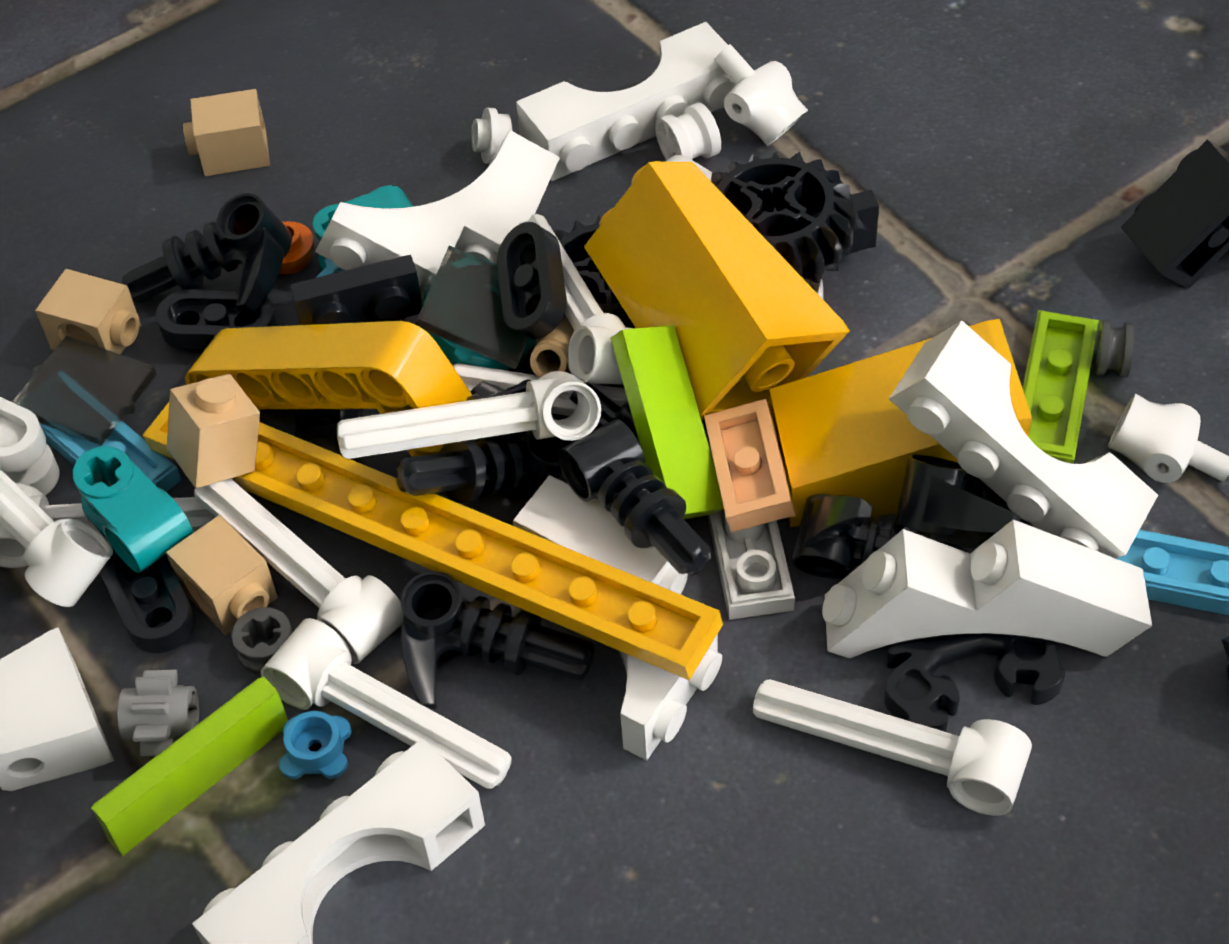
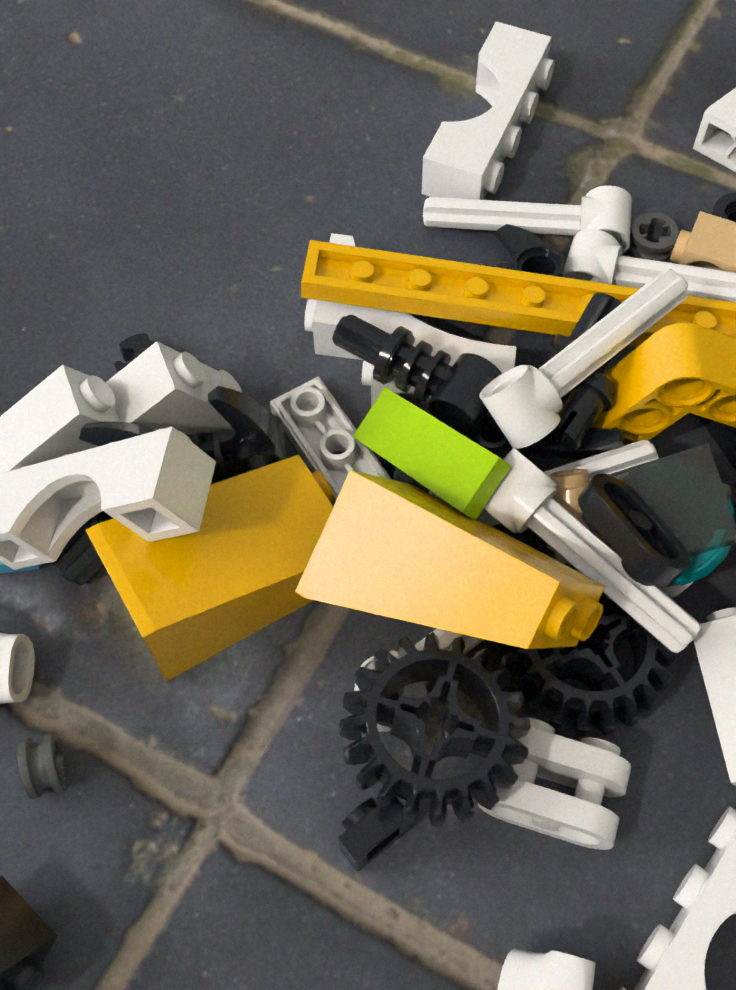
camera: 155 degrees right, 10 degrees up
lime tile [91,676,288,856] -> none
light grey gear [117,670,199,757] -> none
dark azure plate [279,711,351,779] -> none
white wheel [655,102,721,161] -> none
light nougat plate [704,399,795,532] -> none
white axle [753,679,1032,816] -> none
lime tile [1022,310,1099,464] -> none

